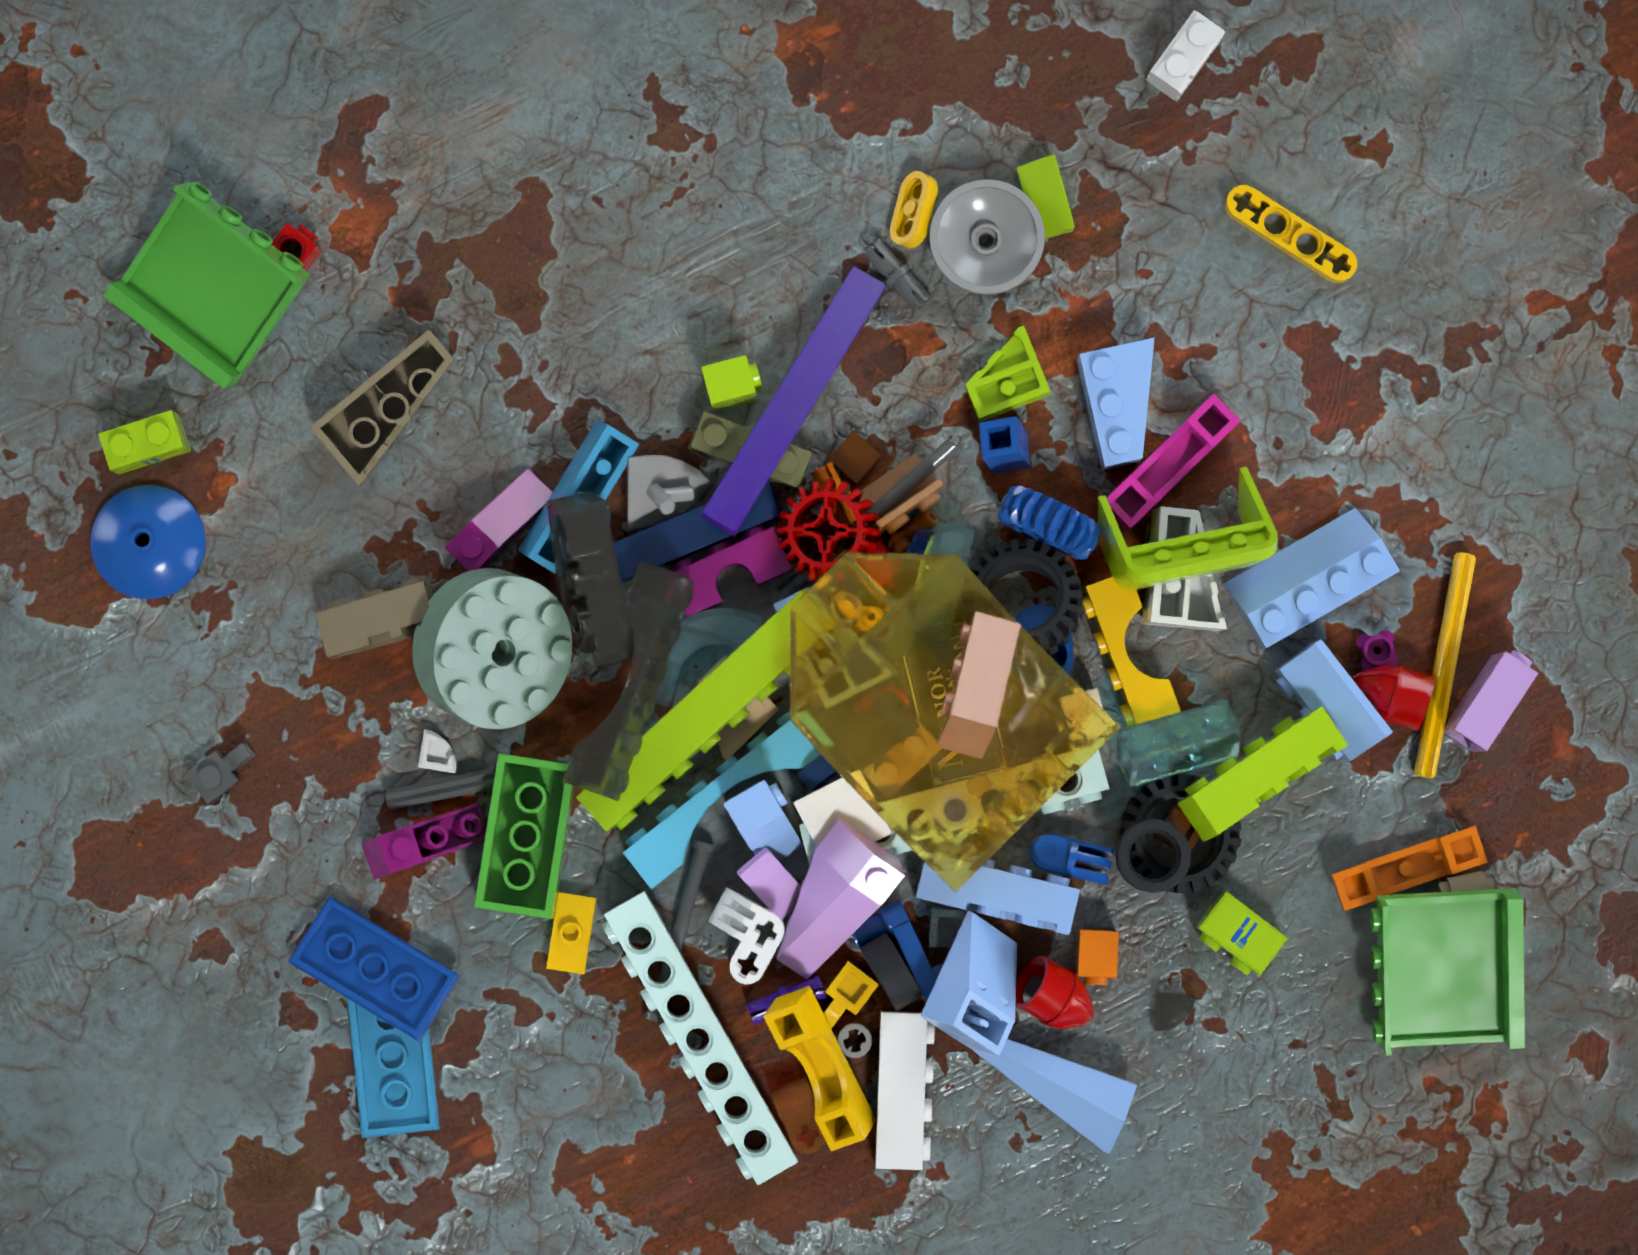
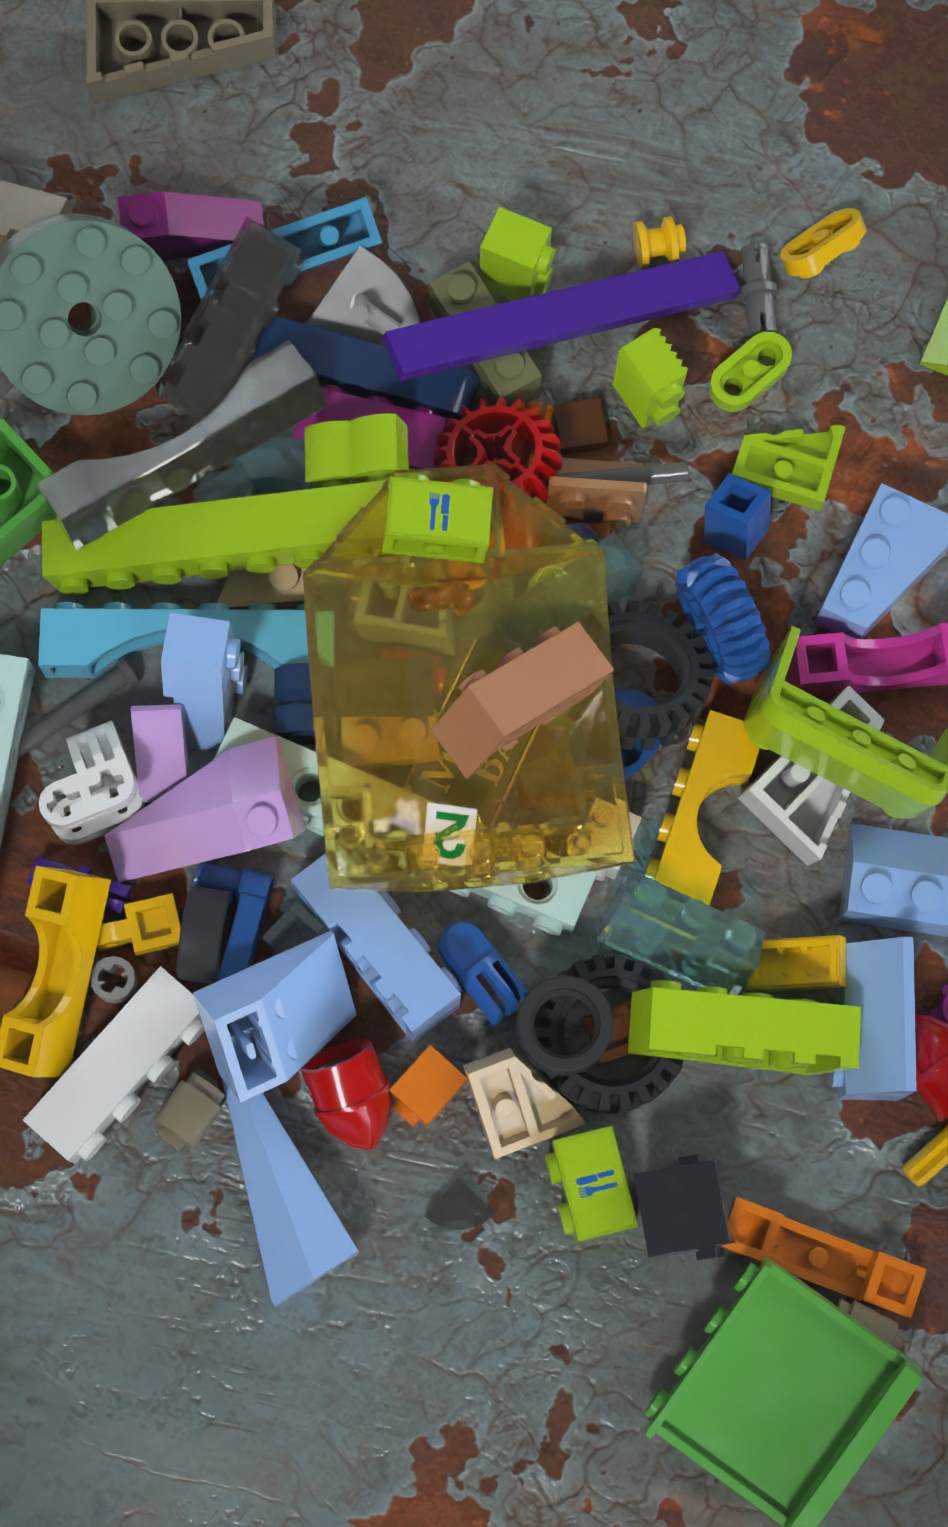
camera: 35 degrees right, 10 degrees down
white sticker [793,769,892,845] -> none
light grey dish [929,179,1045,295] -> none
none -> dark tan brick [153,1073,225,1152]
none -> lime brick [304,414,409,489]
none -> lime brick [382,473,493,563]
none -> clear orange arm [407,580,476,616]
none -> white sticker [422,802,477,868]
none -> tan wing [463,1048,585,1159]
none -> lime brick [612,328,688,429]
none -> yellow wheel [633,216,686,269]
none -> black plate [634,1154,735,1260]
none -> lime plate [709,332,792,412]
none -> yellow plate [747,935,847,992]

